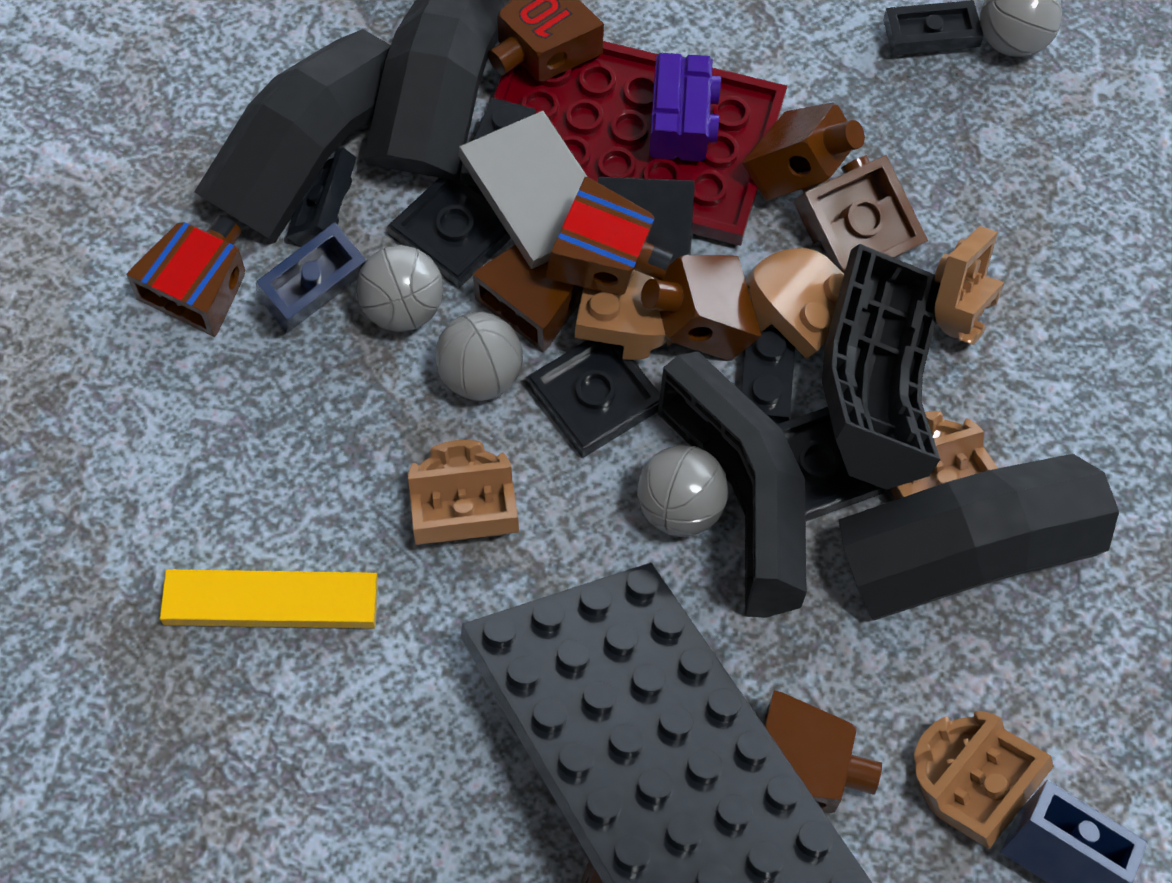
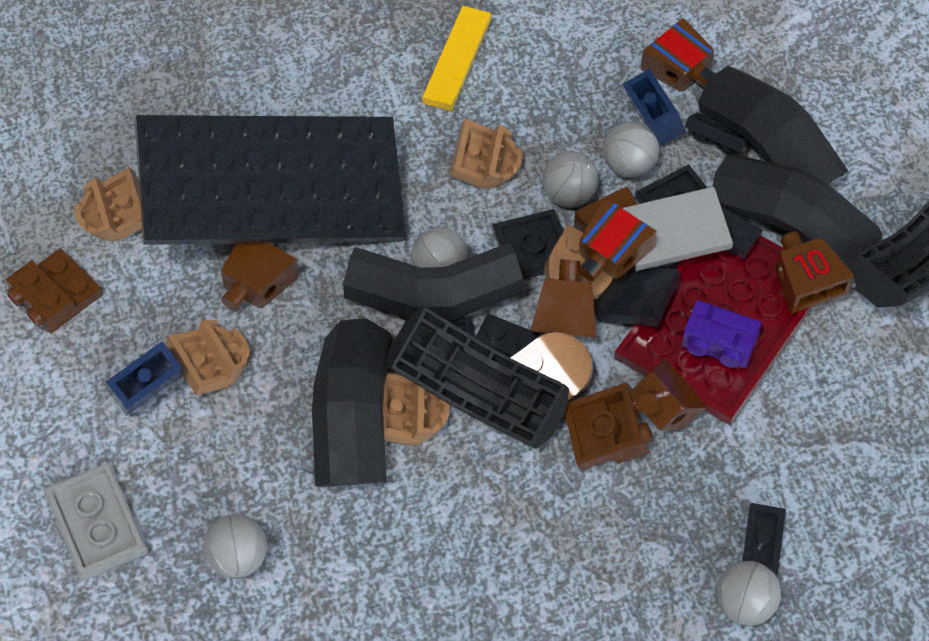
camera: 110 degrees right, 5 degrees down
medium nougat slope [935,226,1004,345] -> none

